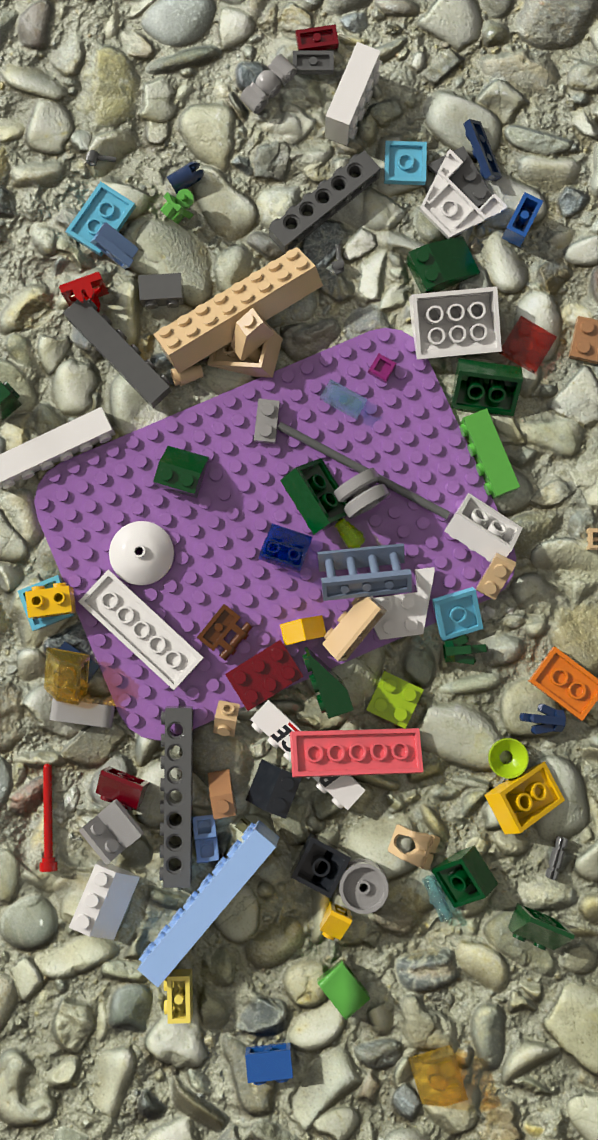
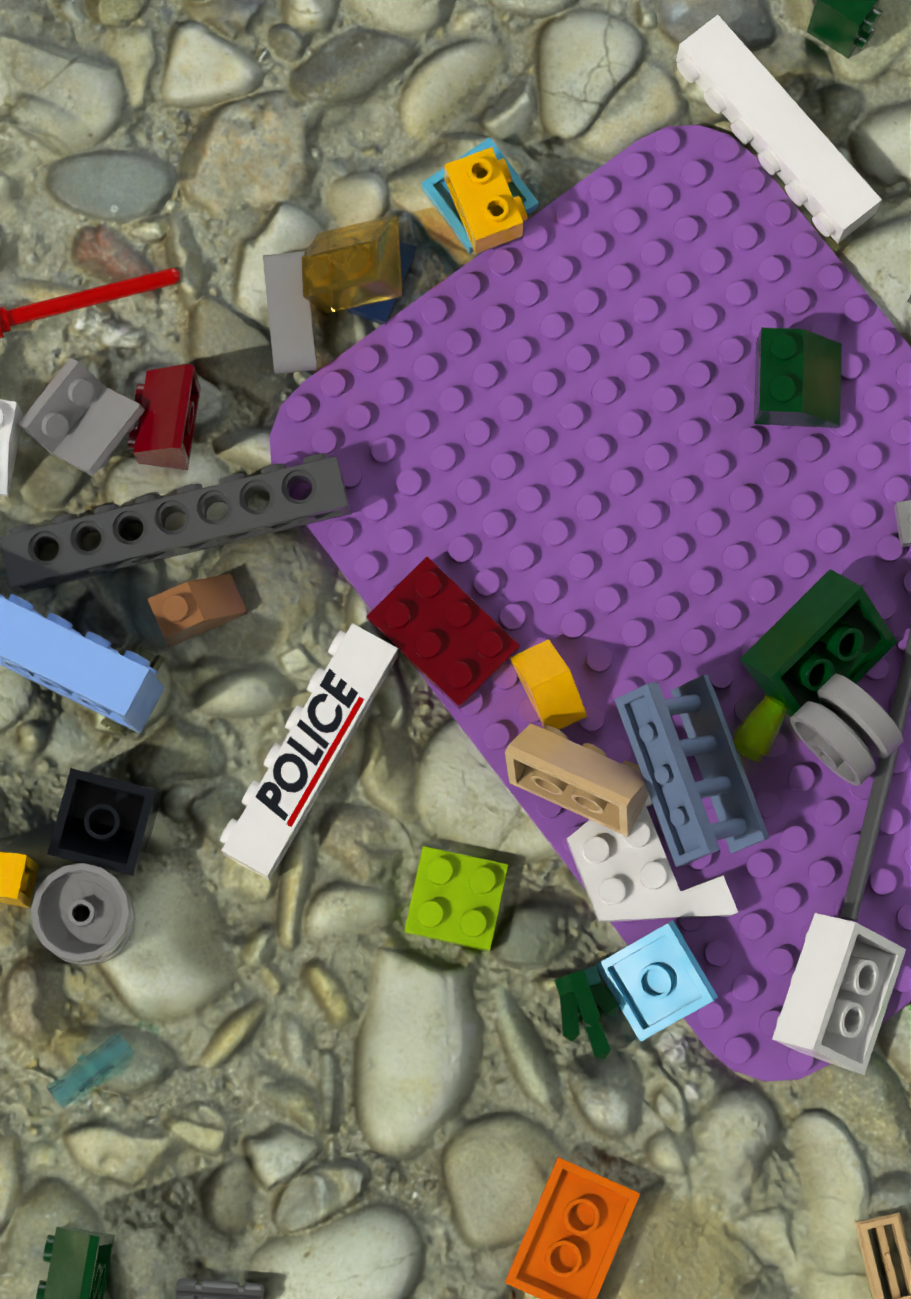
camera: 75 degrees right, 5 degrees down
white plate [78,570,204,690] -> none
white dish [109,521,174,585] -> none
medium blue slope [193,815,220,864] -> none
reddish brown plate [196,604,253,661] -> none
tan bracket [213,701,240,737] -> none
black slope [246,759,302,819] -> none
clear blue brick [258,523,313,573] -> none
coral plate [290,728,424,778] -> none
dark green slope [302,647,354,719] -> none
tan piece [388,824,440,871] -> none
dark green slope [431,845,498,908] -> none
tan plate [476,553,516,600] -> none
yellow slope [485,761,565,834] -> none
lime piece [488,738,529,779] -> none
dark blue rock [519,703,566,734] -> none

